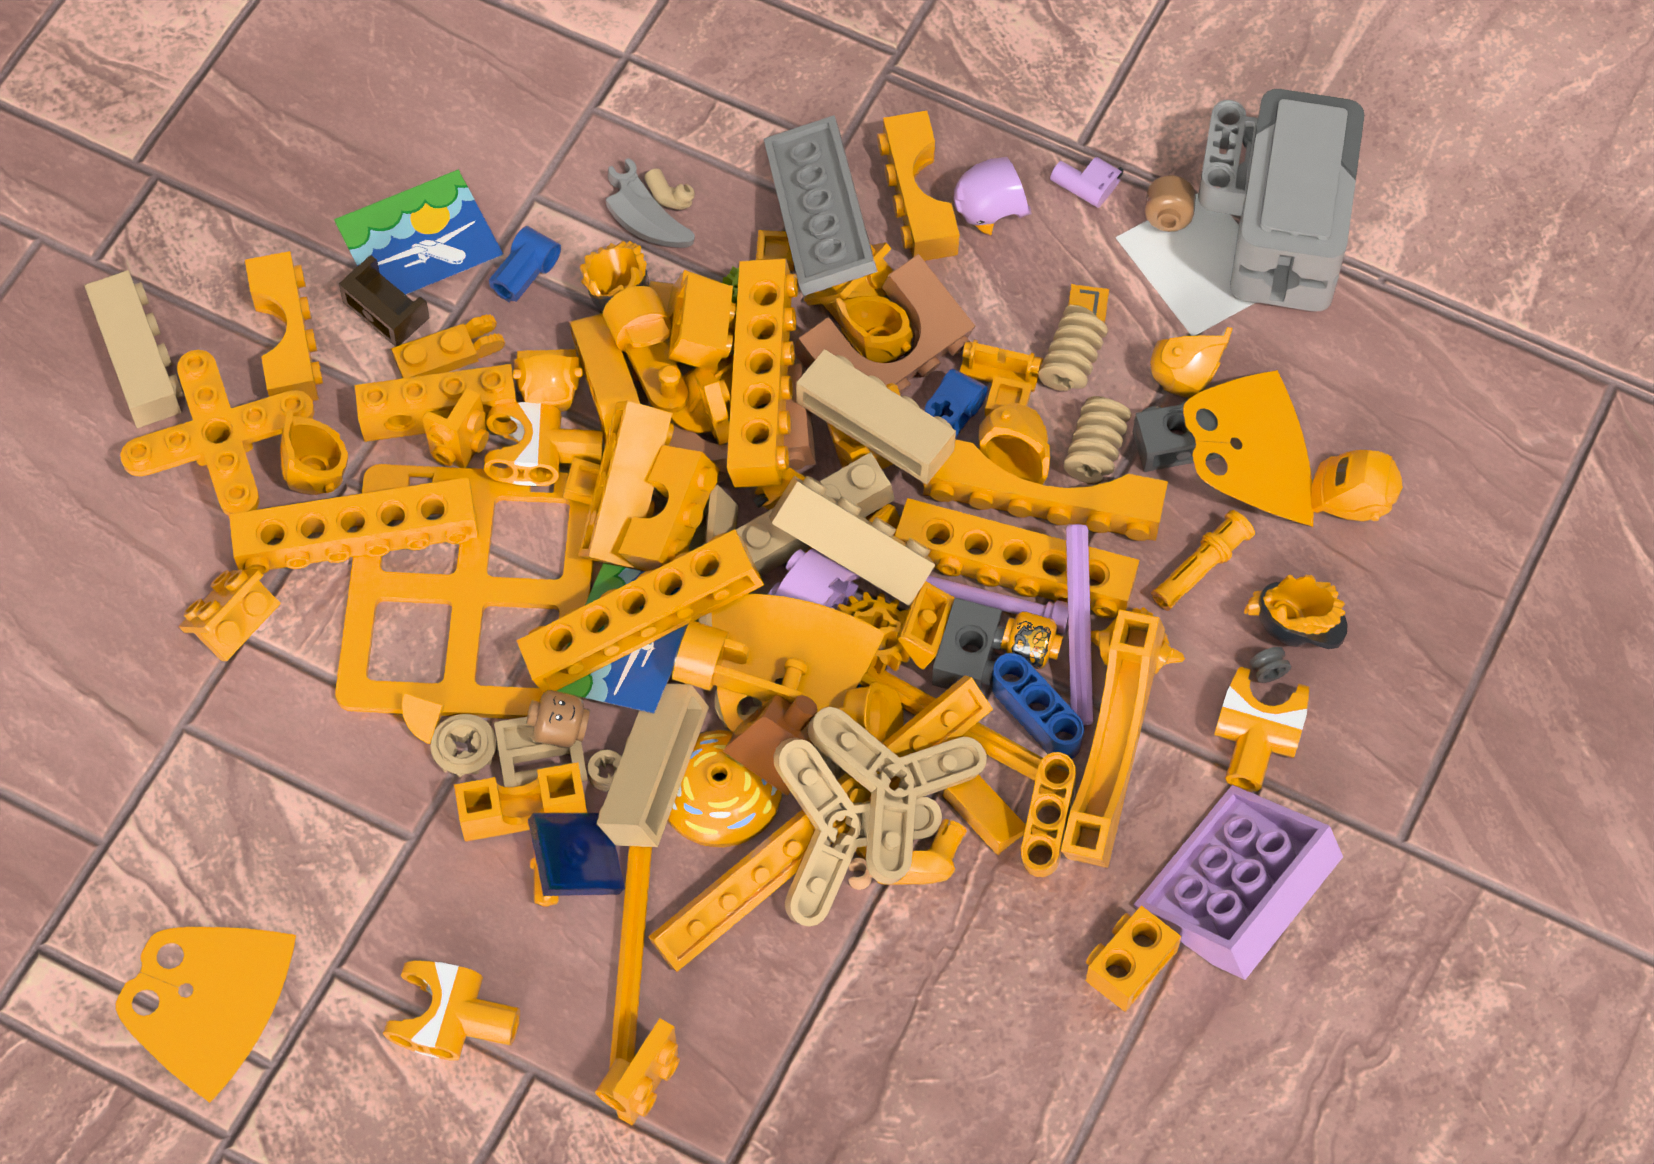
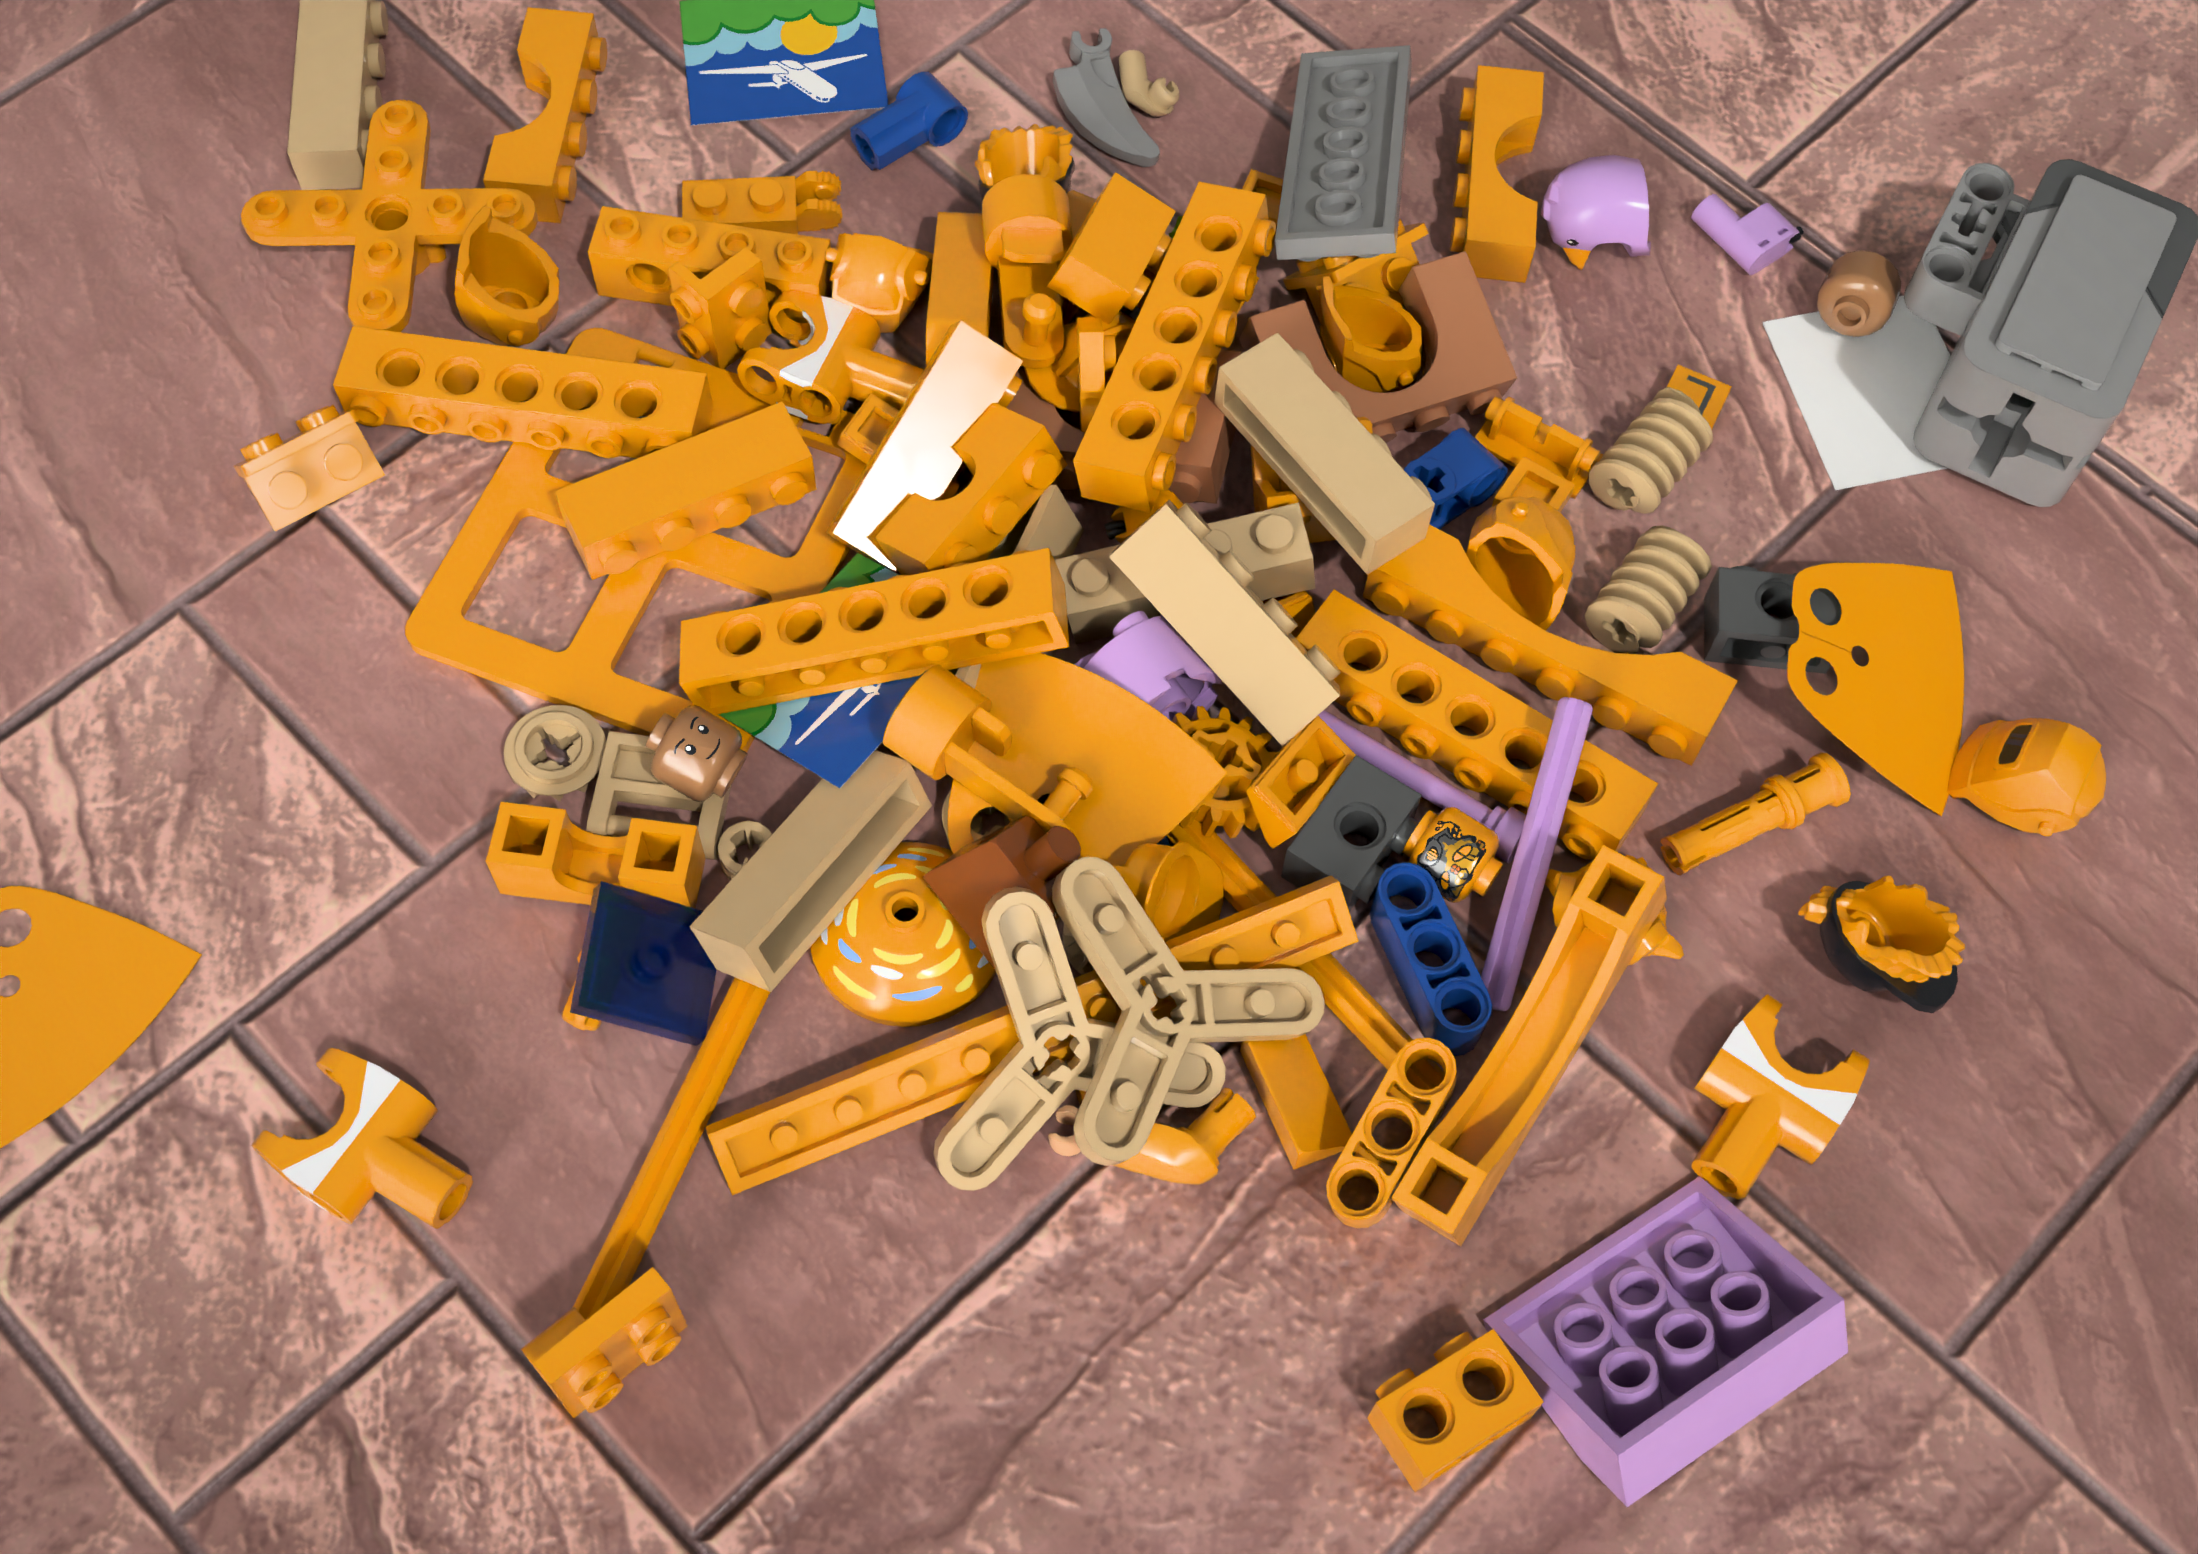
camera: 15 degrees right, 0 degrees up
dark brown panel [339,255,430,347] -> none
light orange tile [402,693,444,744] -> none
light orange helmet [1150,327,1233,399] -> none
dark grey bush [1250,647,1291,683] -> none
none -> light orange brick [555,401,817,580]

